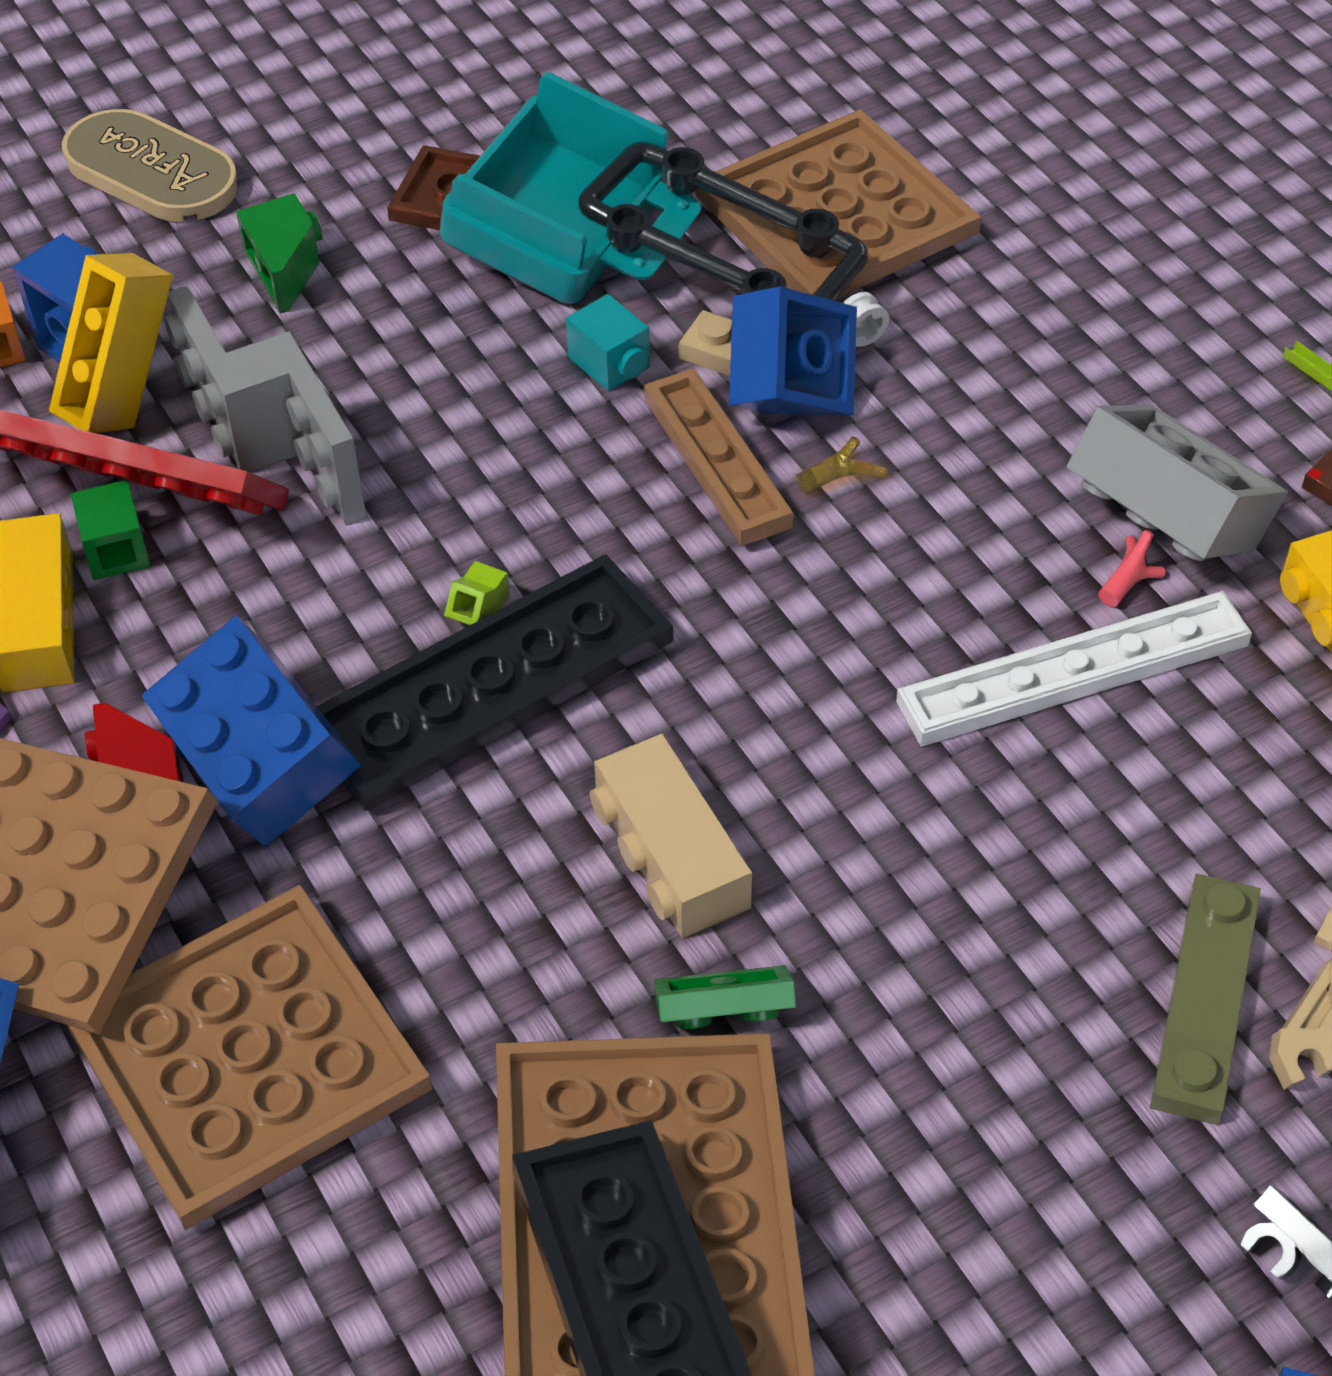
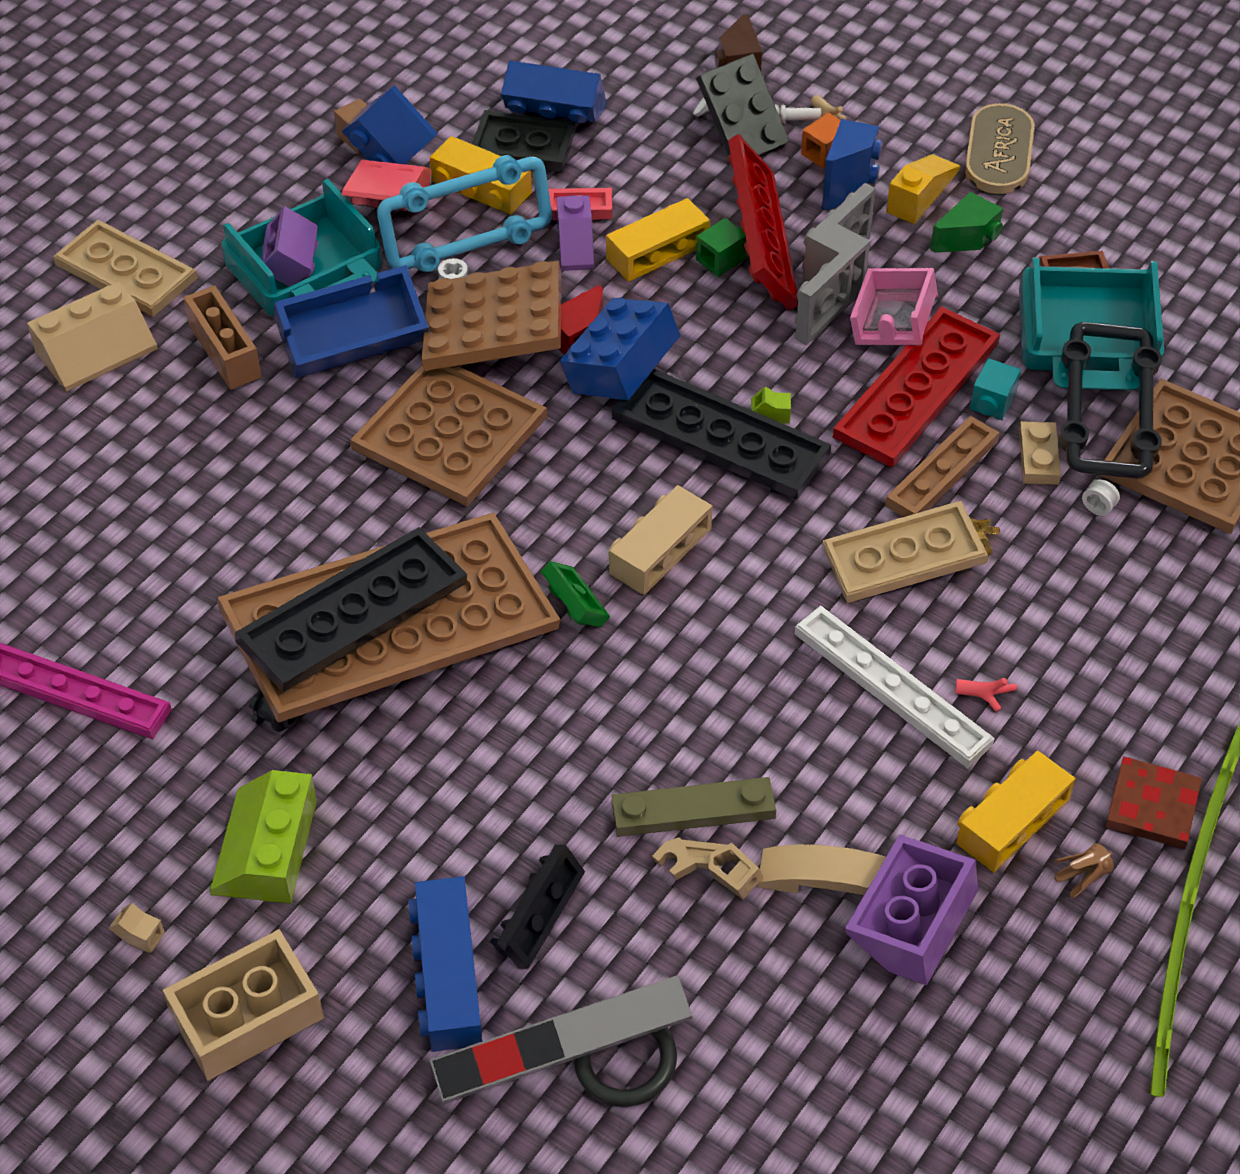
camera: 65 degrees right, 0 degrees up
yellow brick [49,253,173,433] -> none
blue slope [729,286,857,416] -> none
light grey brick [1066,404,1289,561] -> none
none -> tan tile [823,501,988,603]
none -> red plate [832,306,1000,468]
none -> bright pink window [850,268,938,345]
none -> yellow slope [886,154,960,224]

